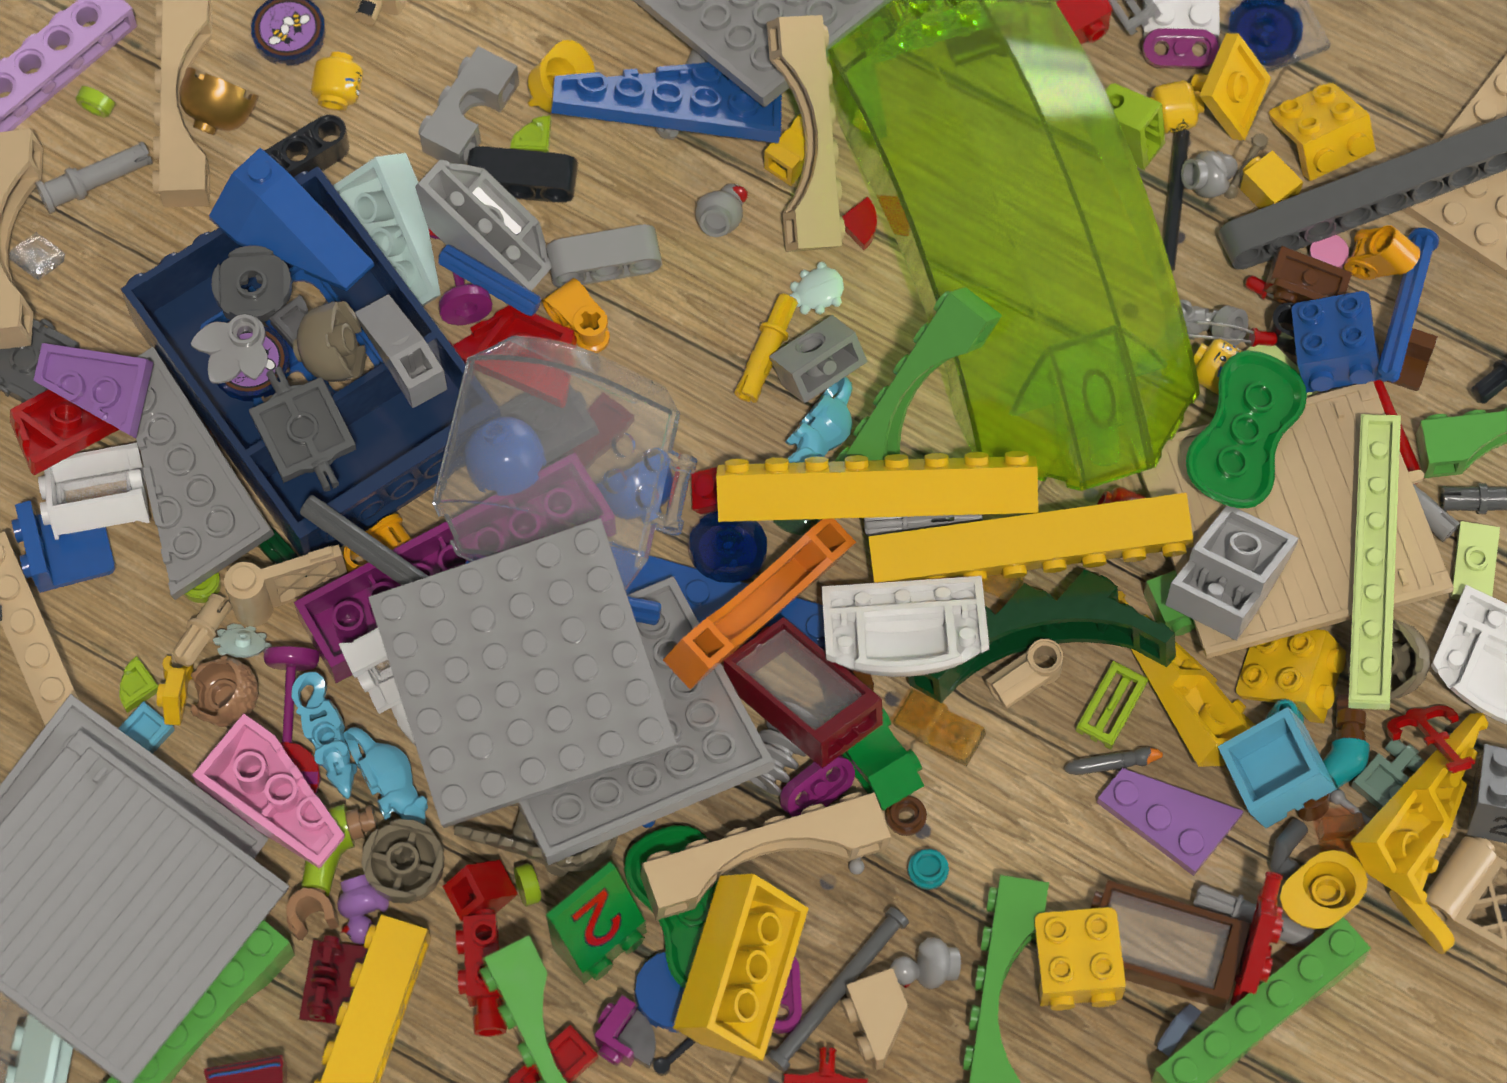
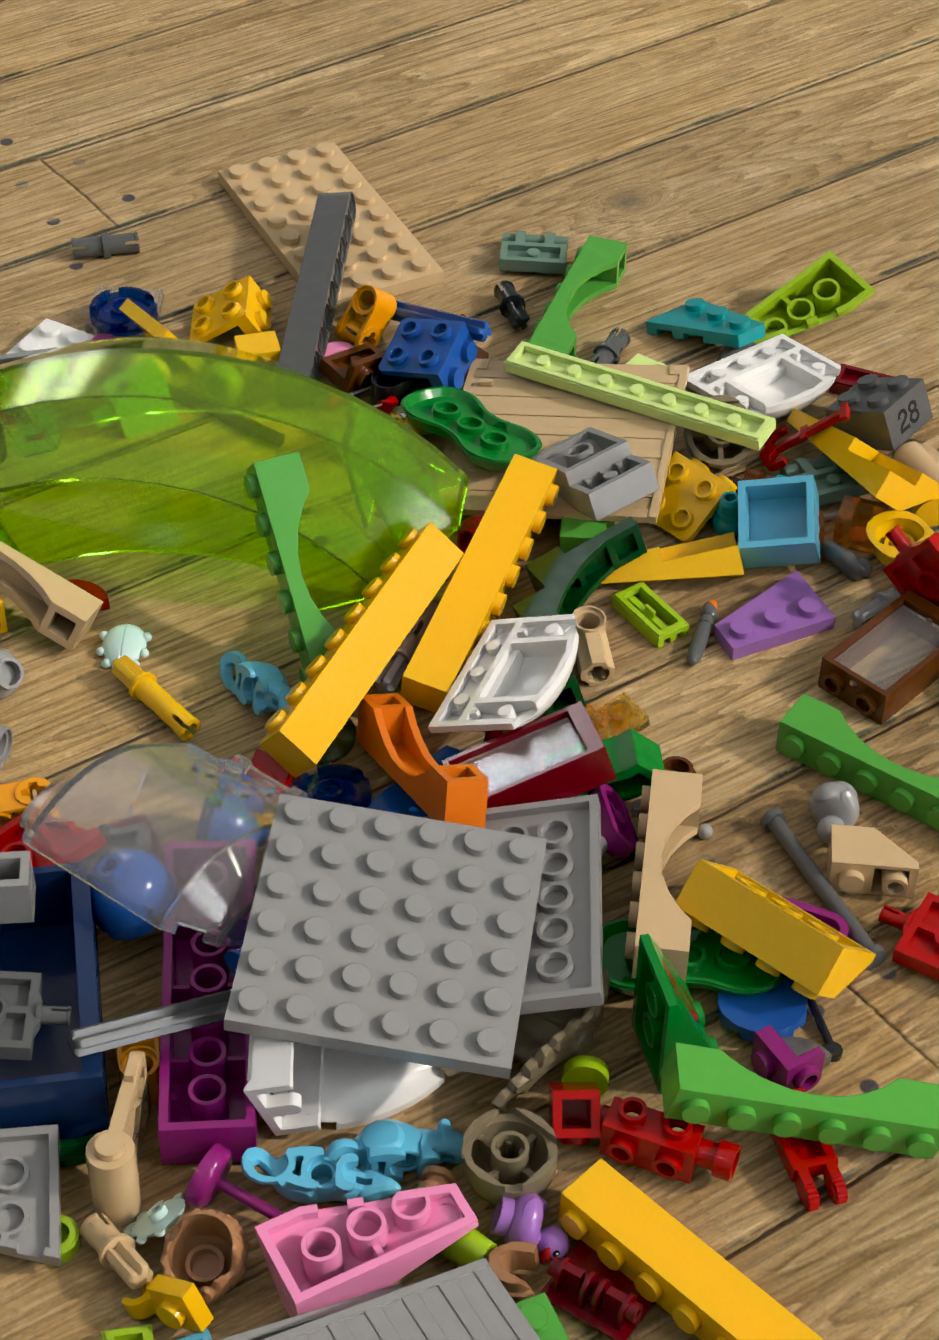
camera: 65 degrees left, 25 degrees down
light grey brick [769,315,868,403] -> none
teal plate [908,849,949,890] -> none
yellow bracket [1034,907,1126,1011] -> none

